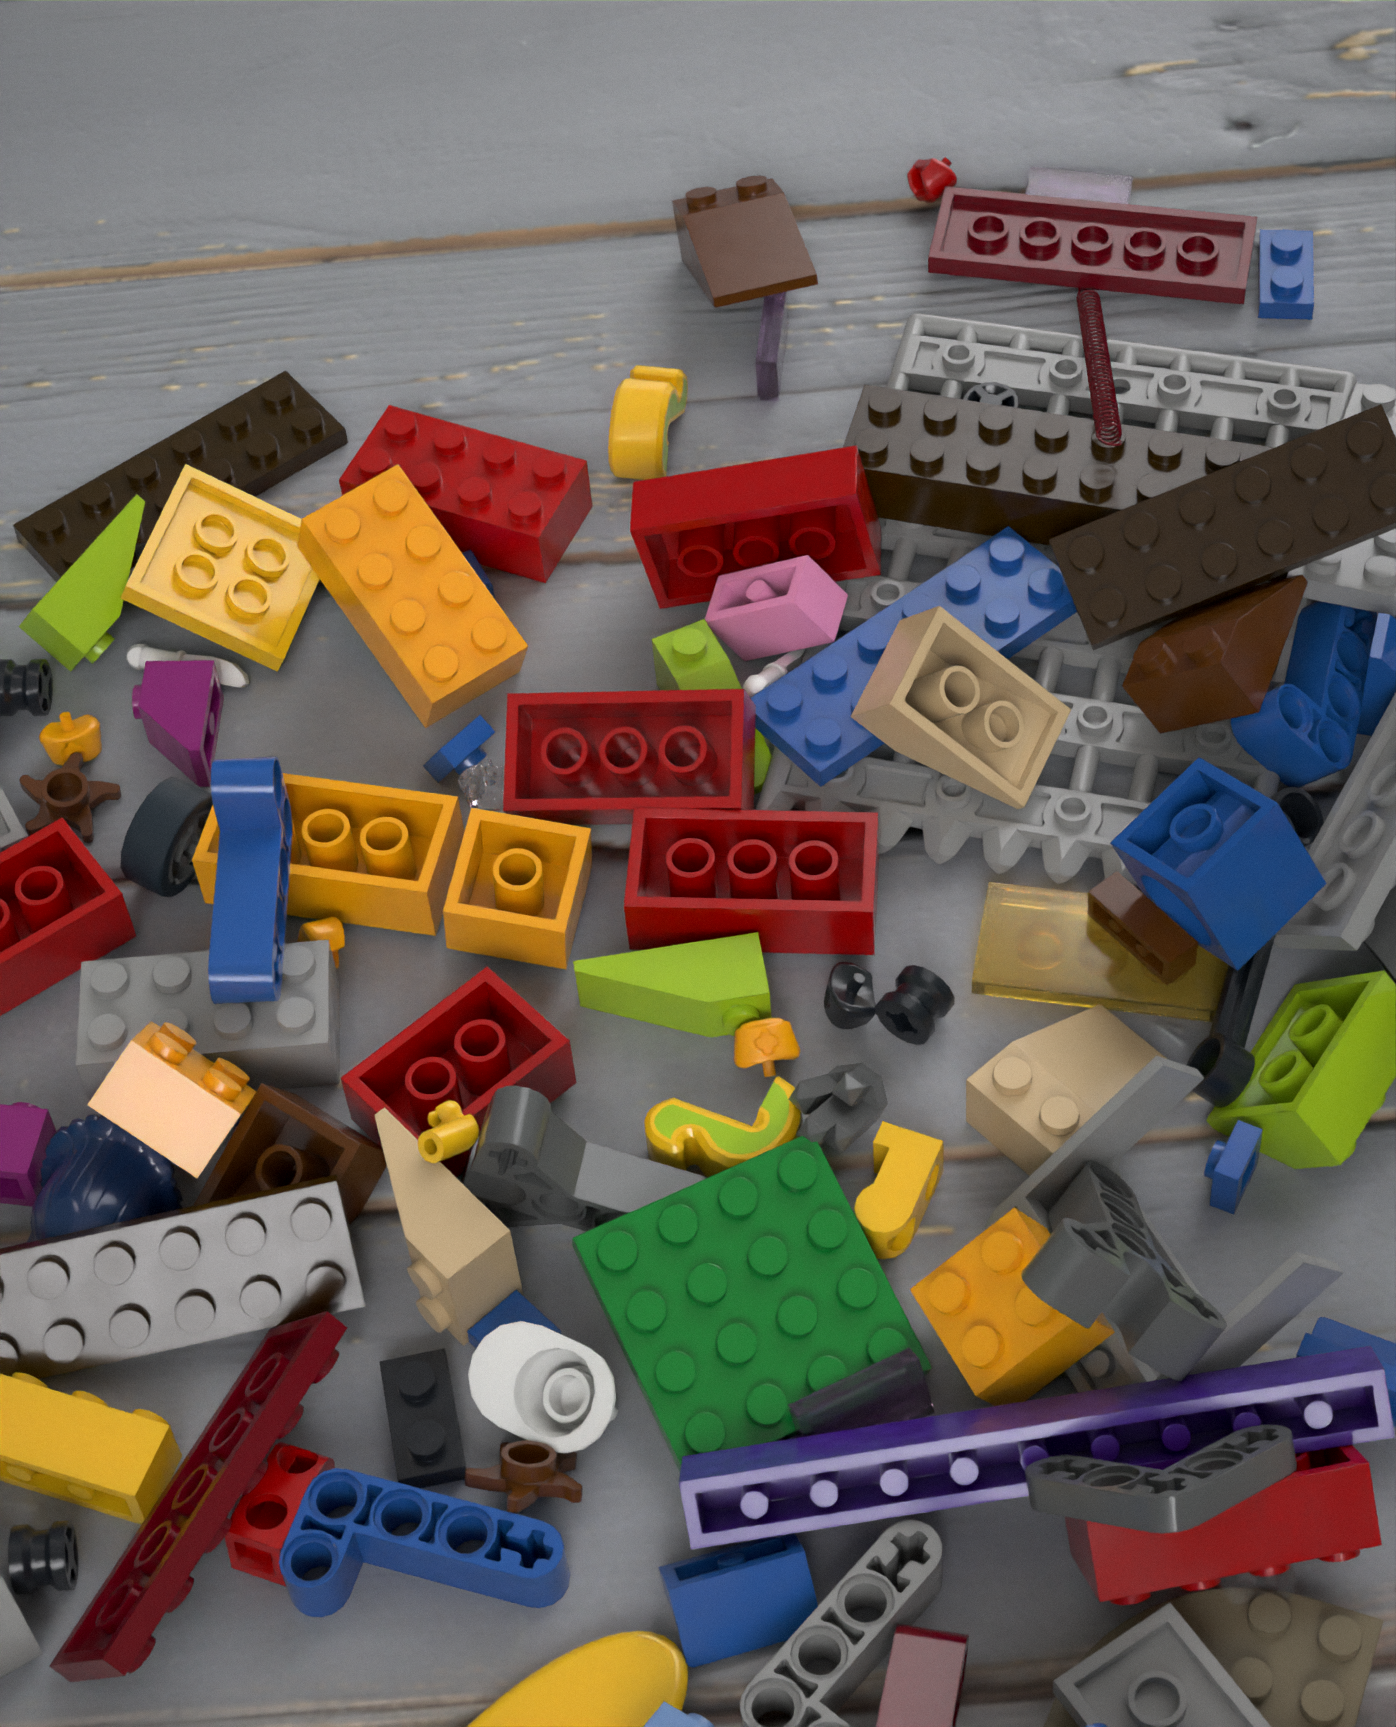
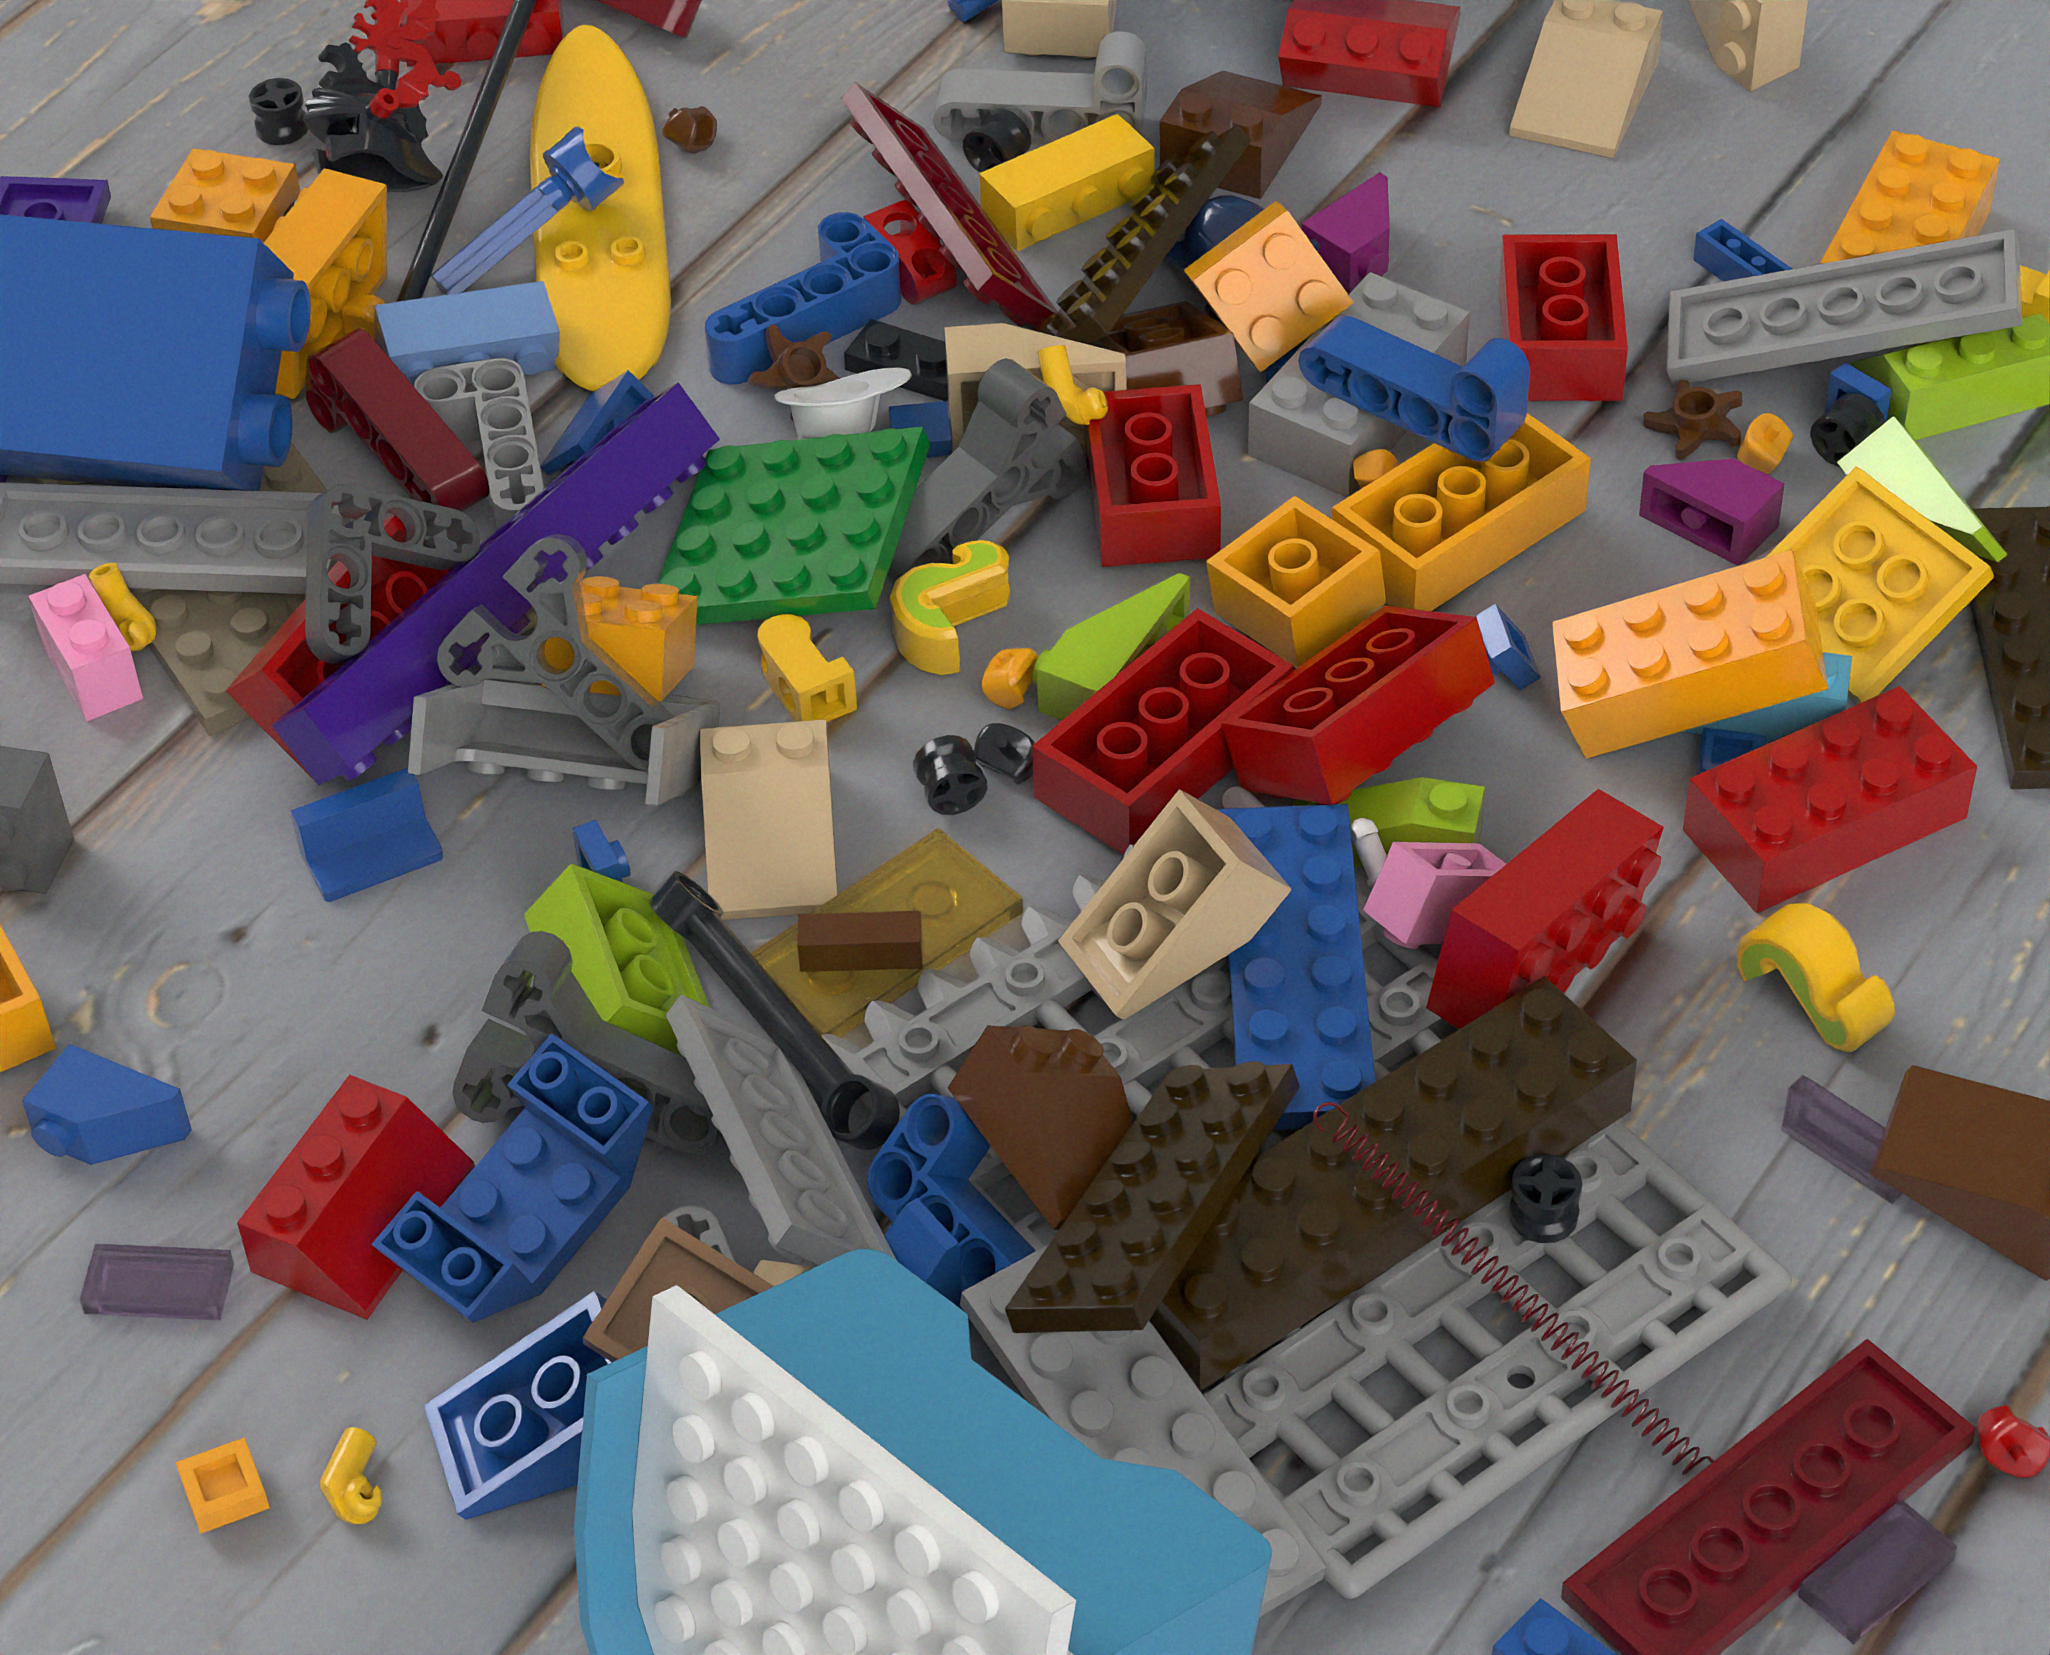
camera: 125 degrees right, 5 degrees down
black wheel [120,777,213,898] -> none
tile [788,1348,935,1438] -> none
dark grey rock [789,1063,888,1153] -> none
blue brick [1110,757,1327,971] -> none

